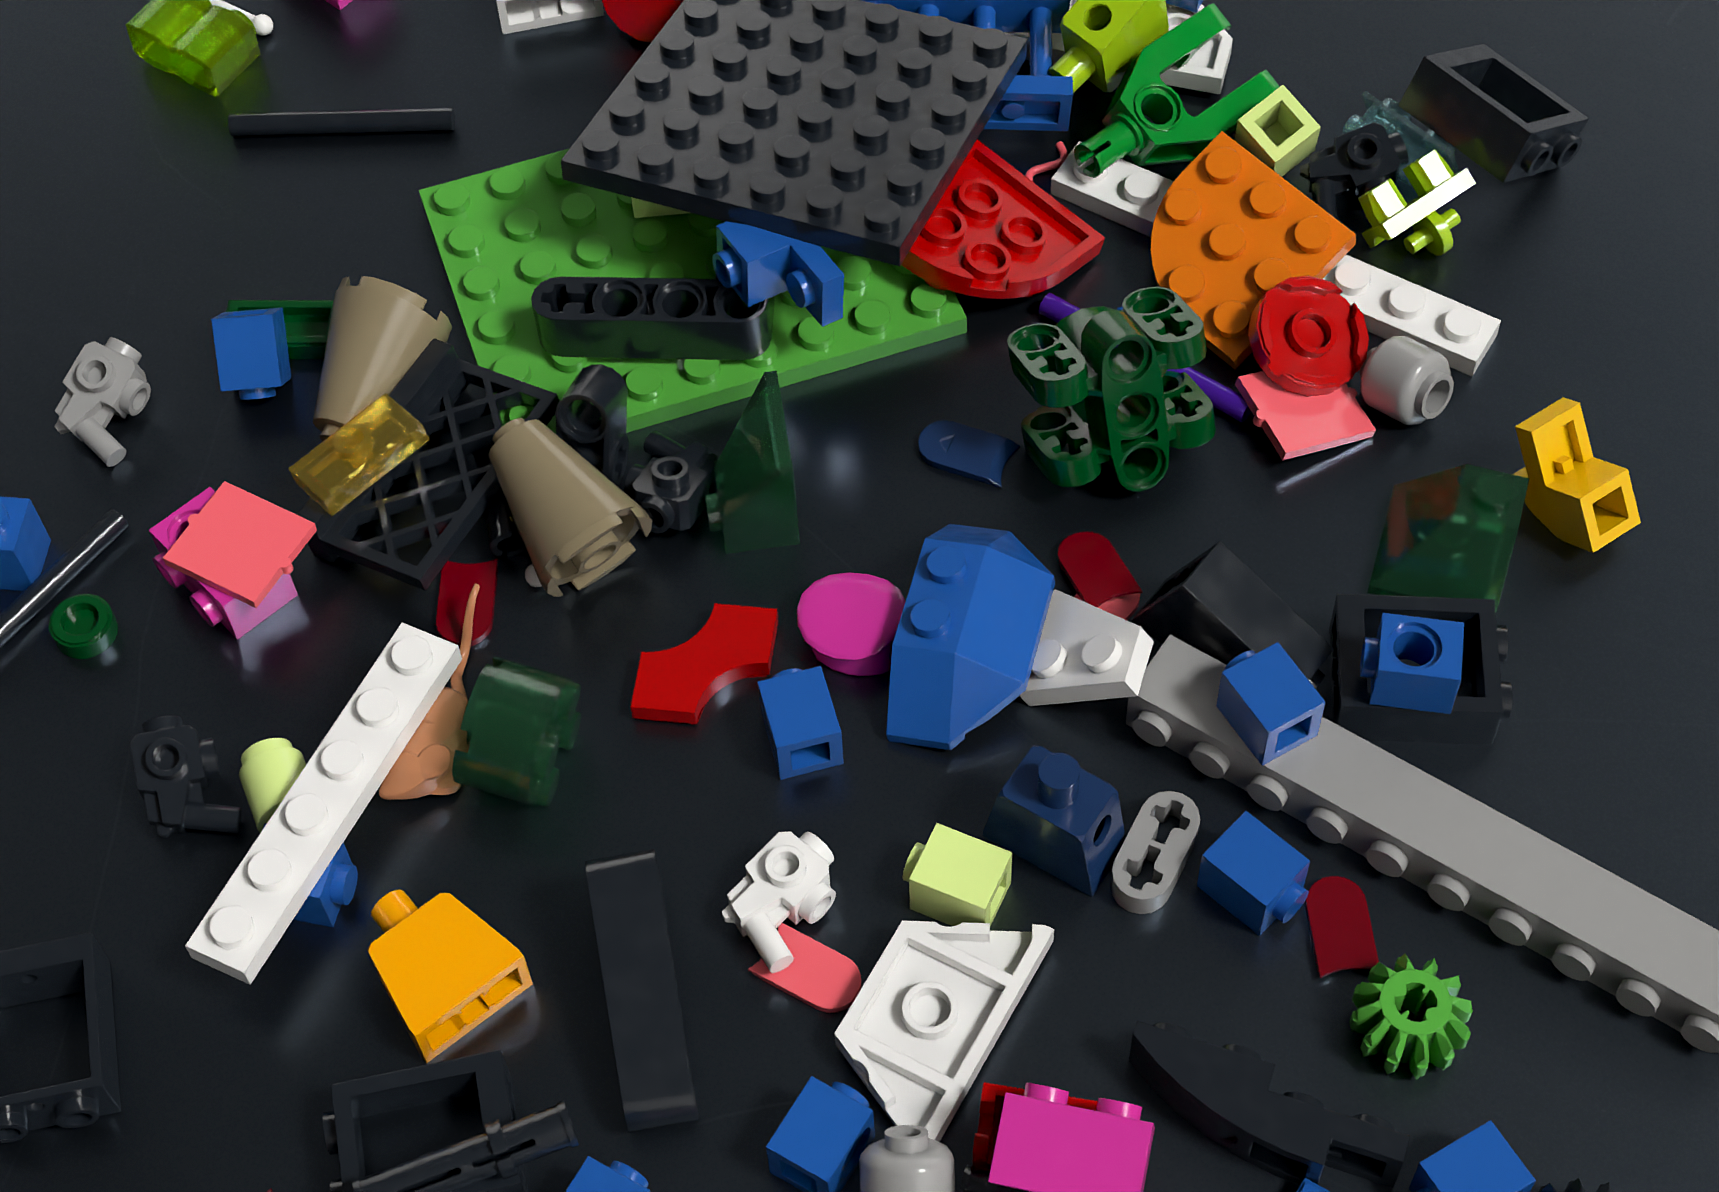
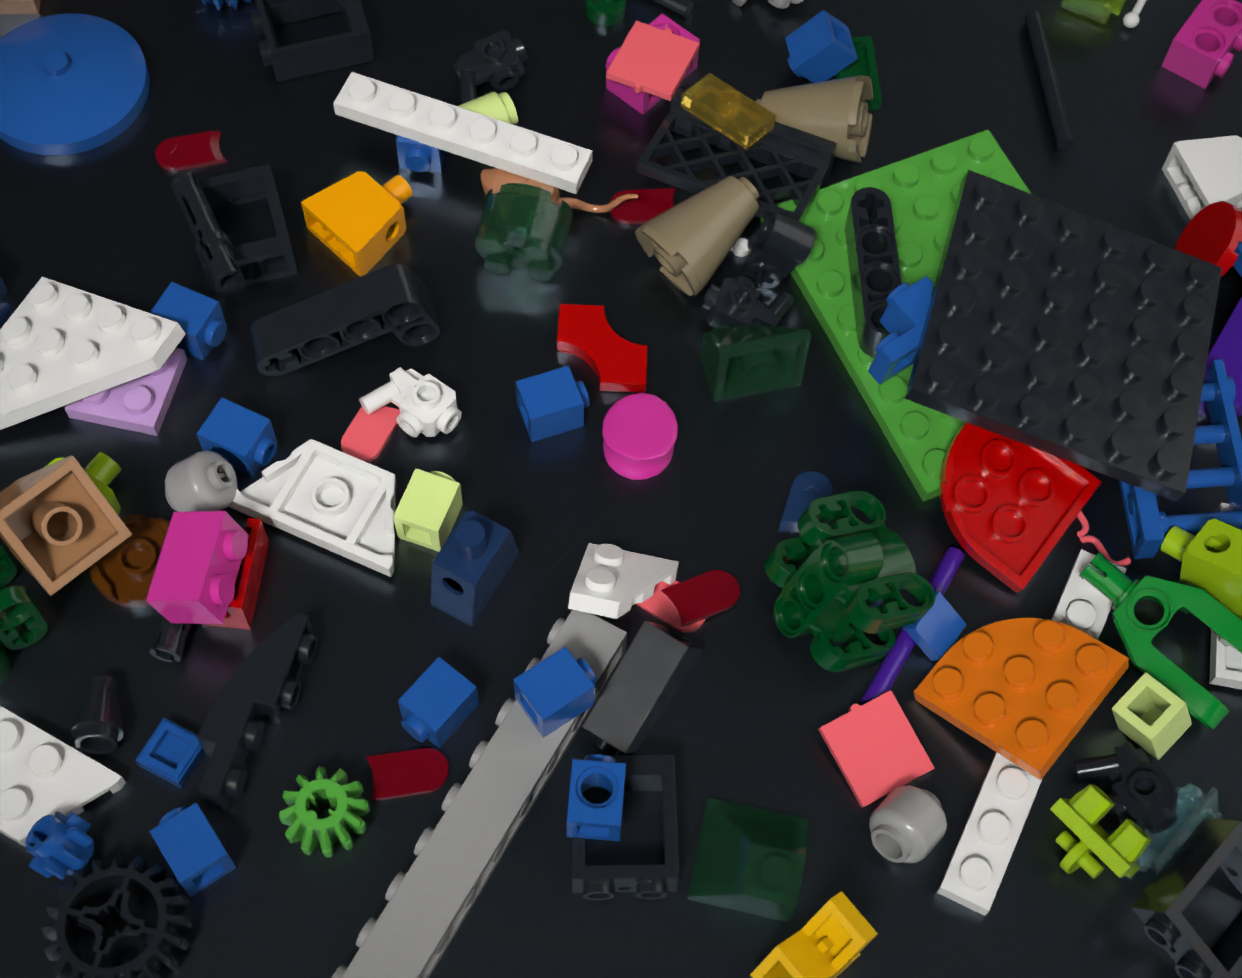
camera: 80 degrees right, 5 degrees up
blue wedge [886,524,1055,750] -> none
light grey beam [1110,791,1201,914] -> none
red tile [1248,276,1369,397] -> none

